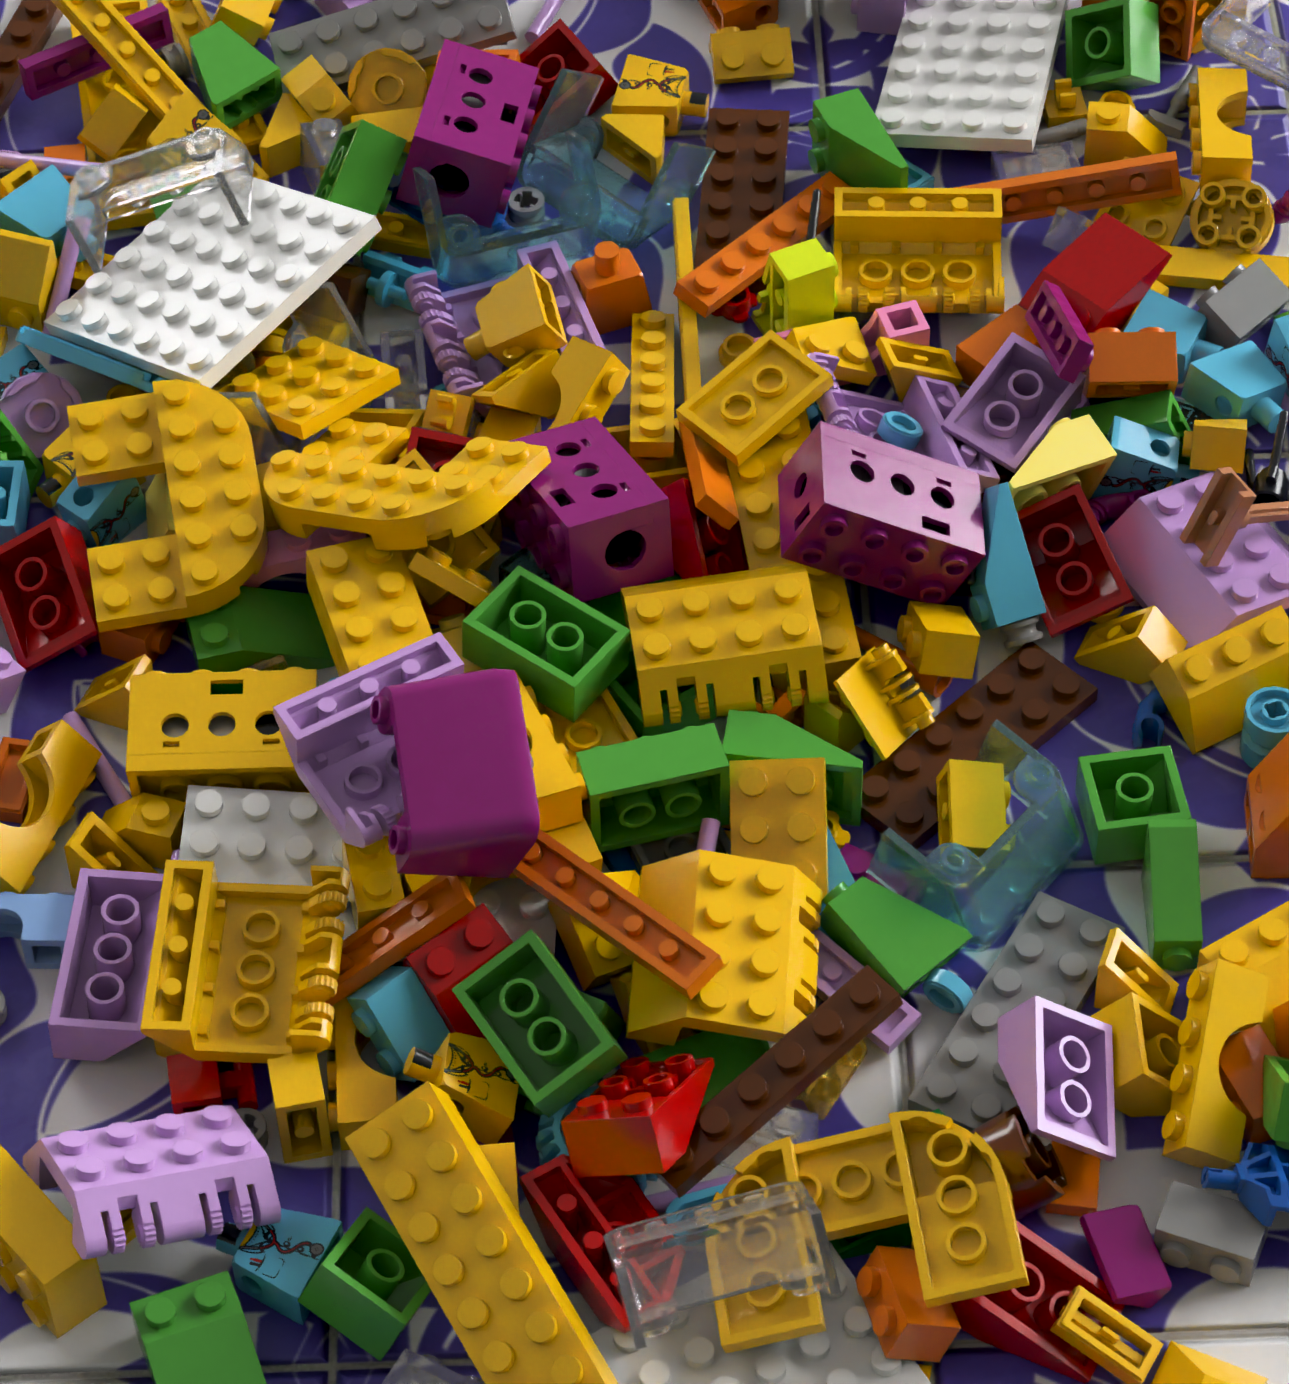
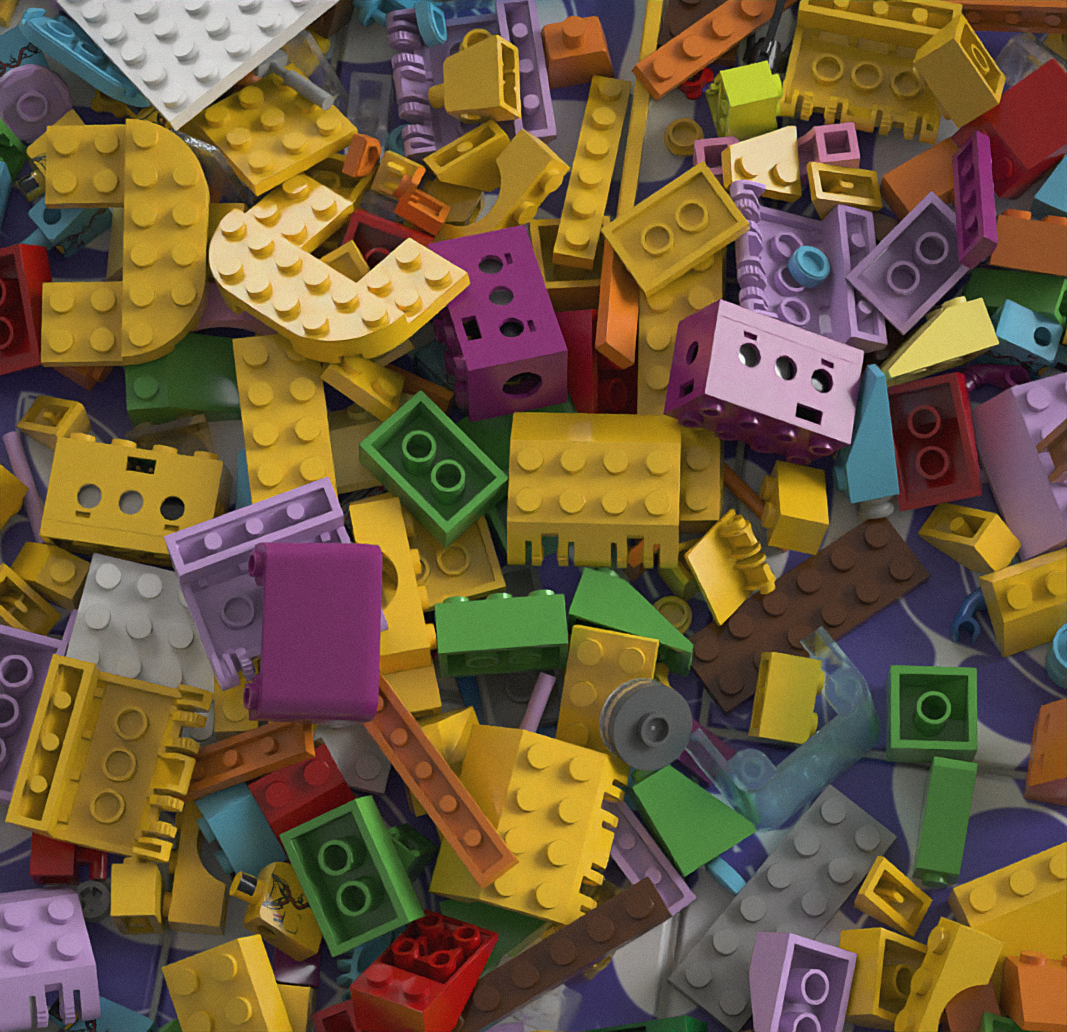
camera: 10 degrees right, 20 degrees up
none -> light grey piece [254,49,334,110]
none -> orange tile [342,133,381,177]
none -> orange bracket [393,166,451,236]
none -> medium azure tile [414,0,447,47]
none -> dark grey piece [599,678,692,770]
none -> yellow slope [913,13,1006,129]

